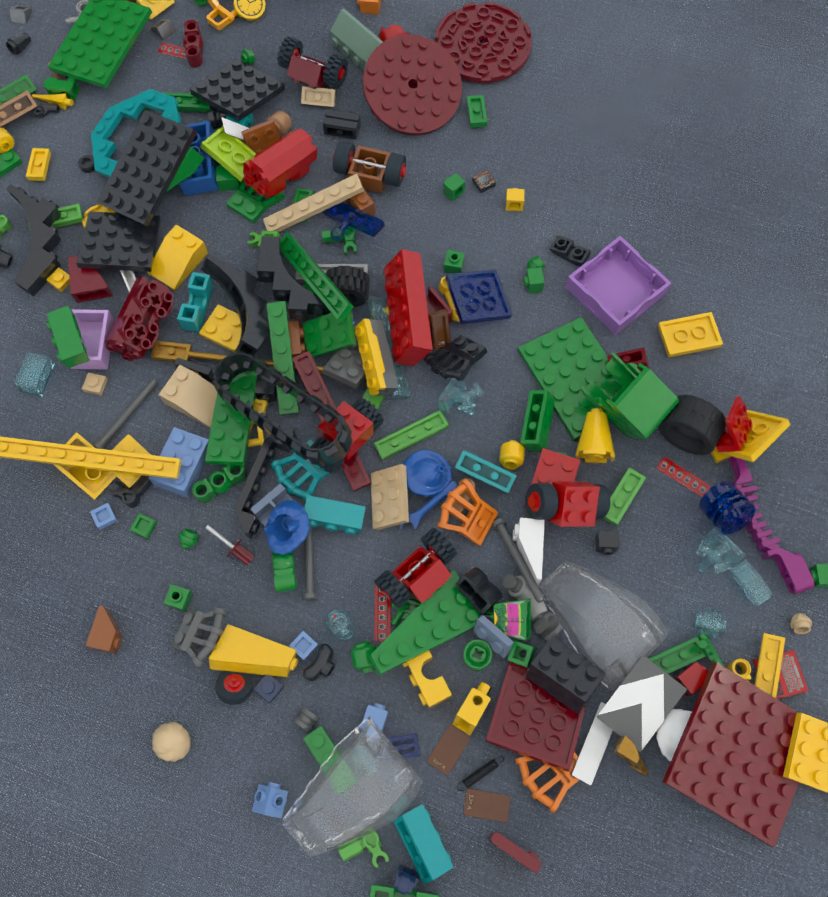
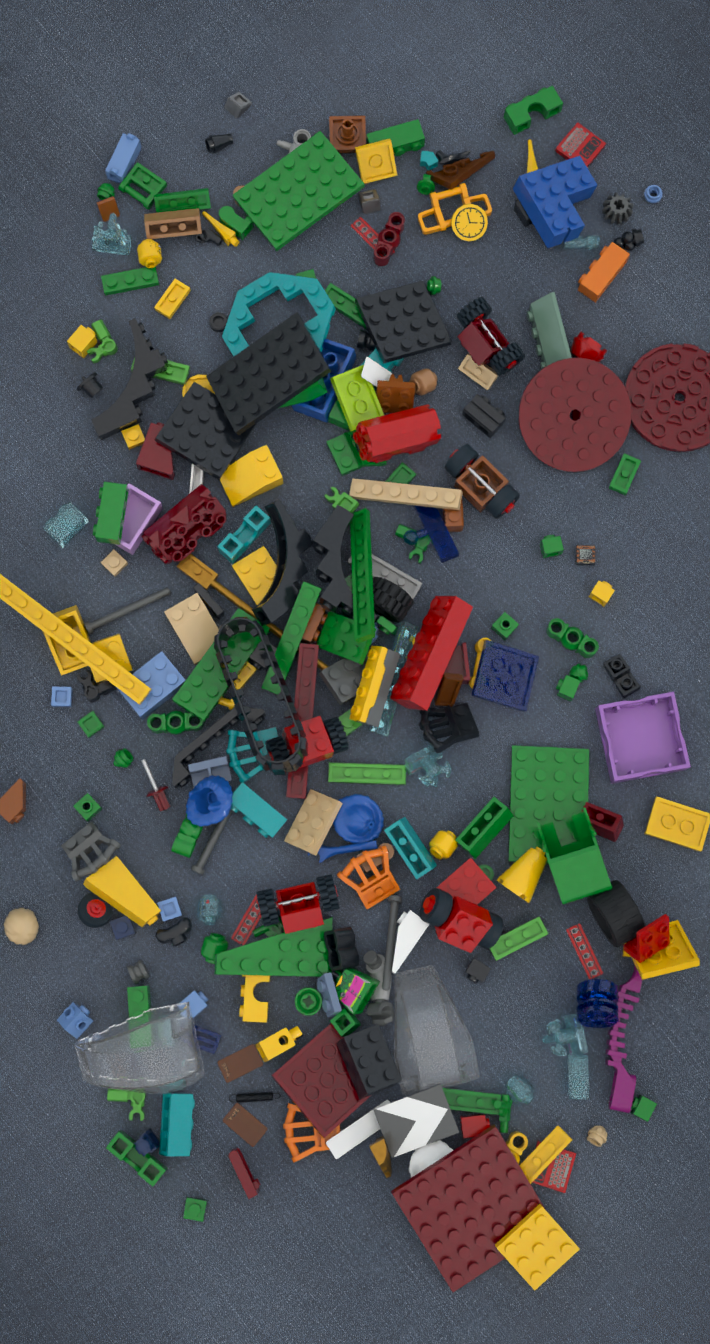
camera: 25 degrees right, 10 degrees up
none -> green plate [376,616,398,636]
none -> green piece [546,618,599,658]

